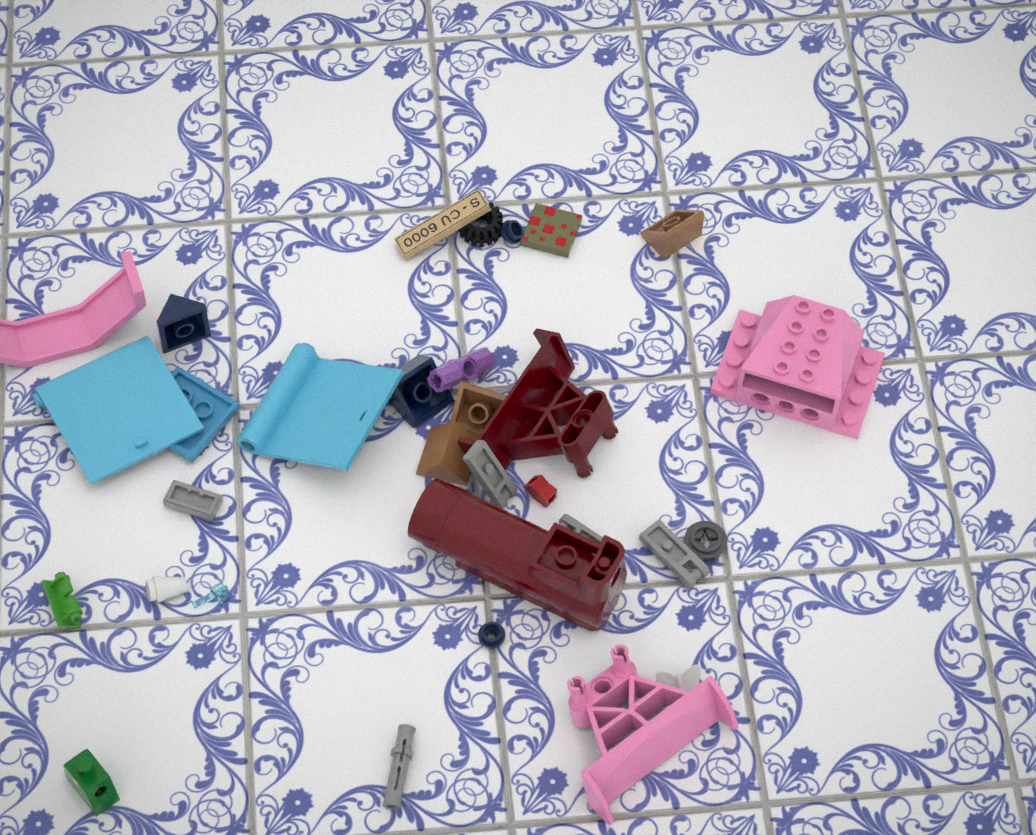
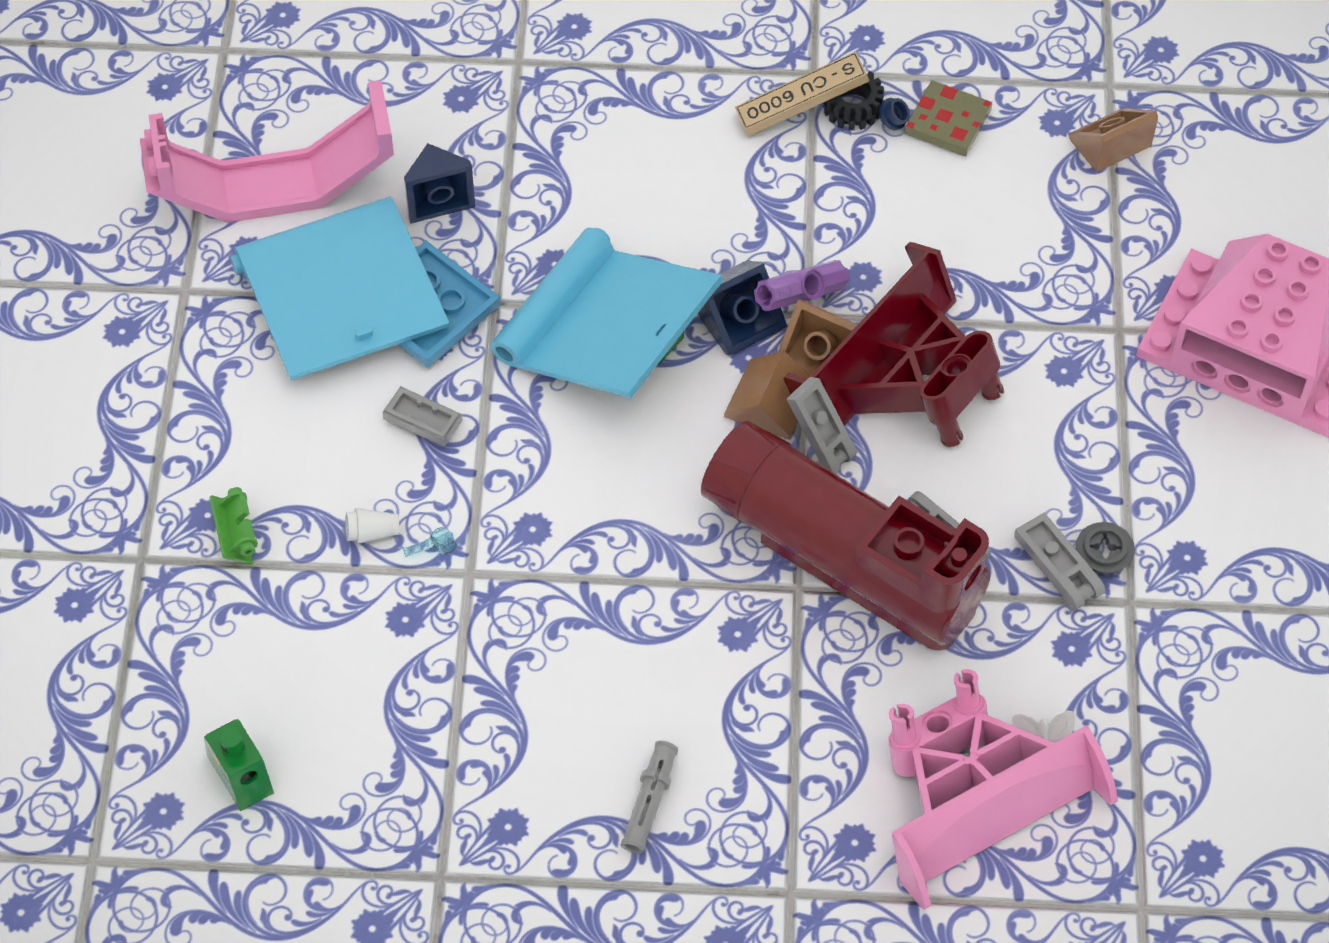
camera: 10 degrees right, 0 degrees up
dark blue plate [478,622,505,649] -> none
red piece [524,475,557,508] -> none

